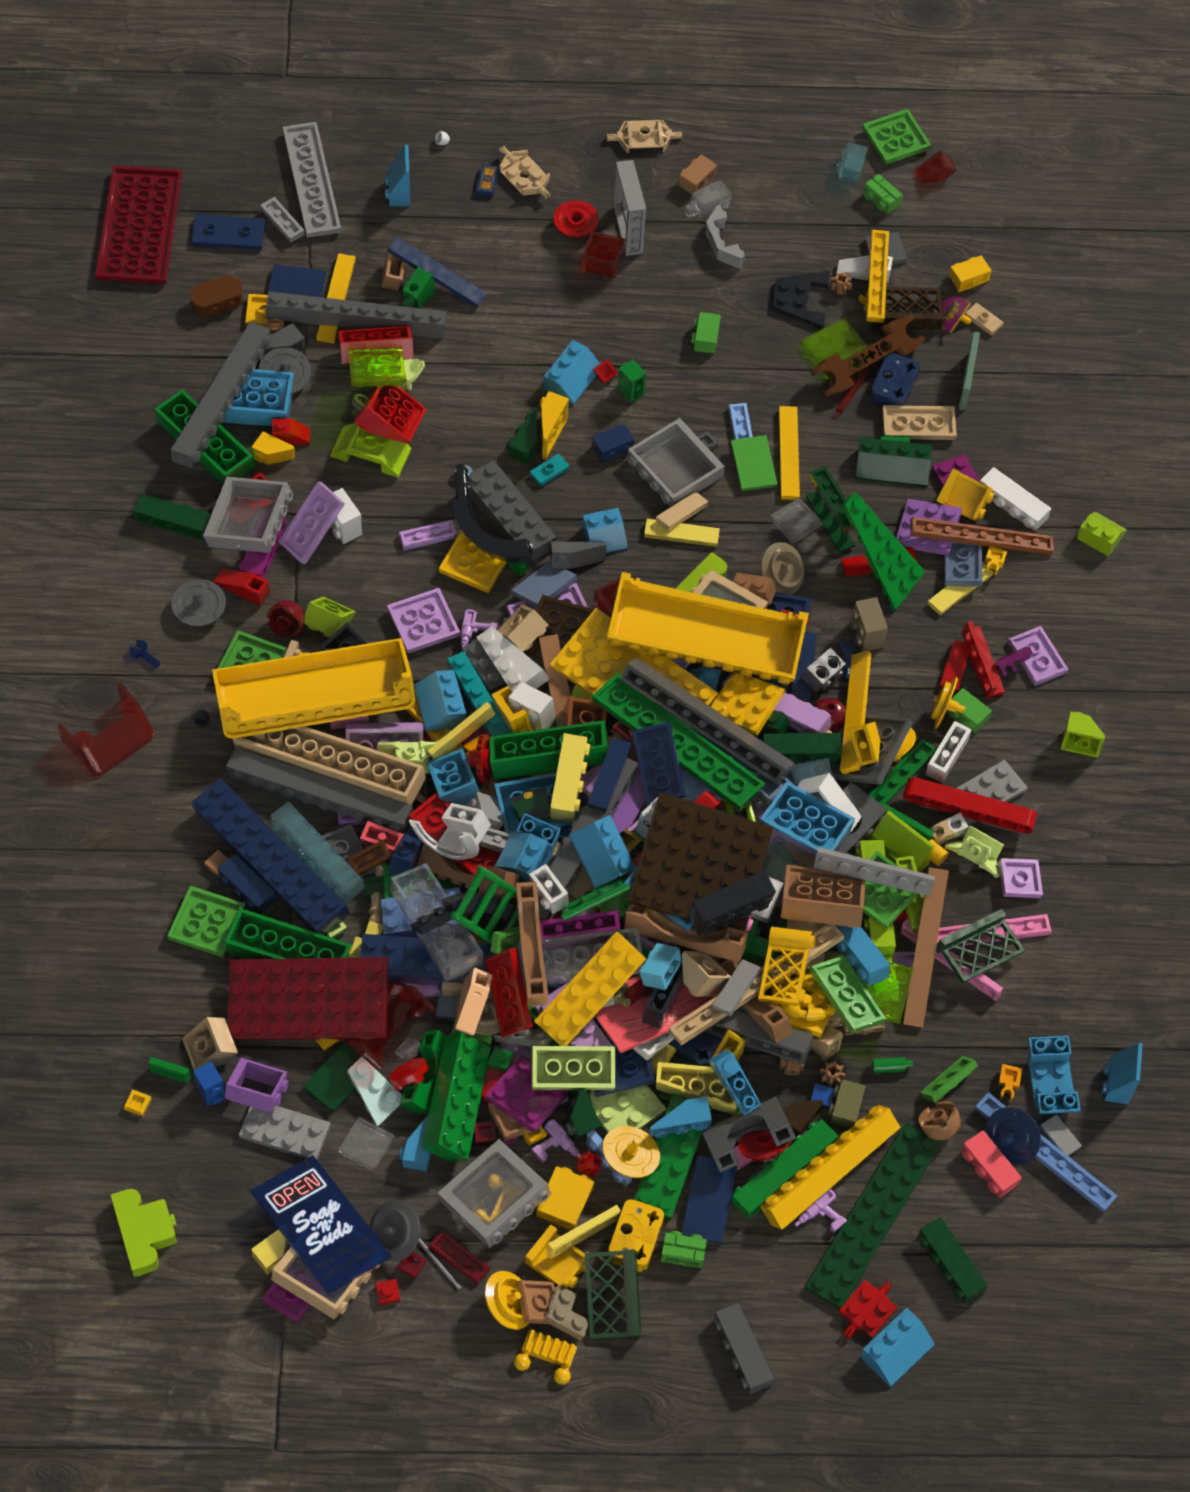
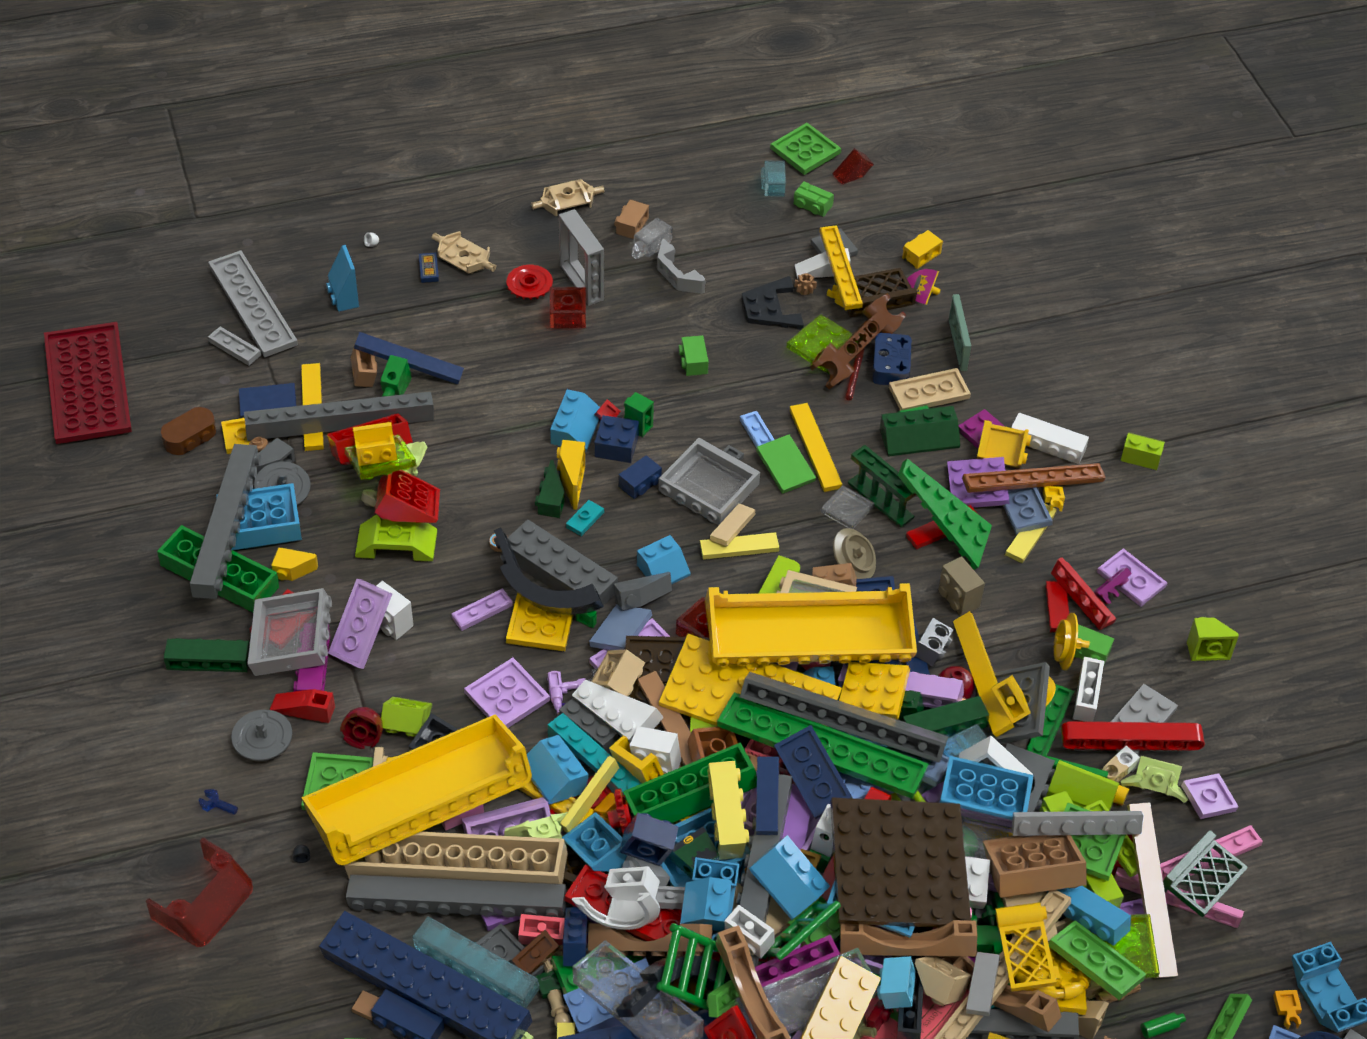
camera: 15 degrees left, 10 degrees down
dark blue plate [192,214,266,250] -> none
red slope [272,418,310,445] -> none
black brick [687,870,776,935] -> none
dark blue piece [838,638,857,683] -> none
tan plate [965,303,1004,336] -> none
none -> yellow panel [353,422,397,466]
none -> dark blue brick [595,415,639,463]
none -> dark blue brick [619,813,679,866]

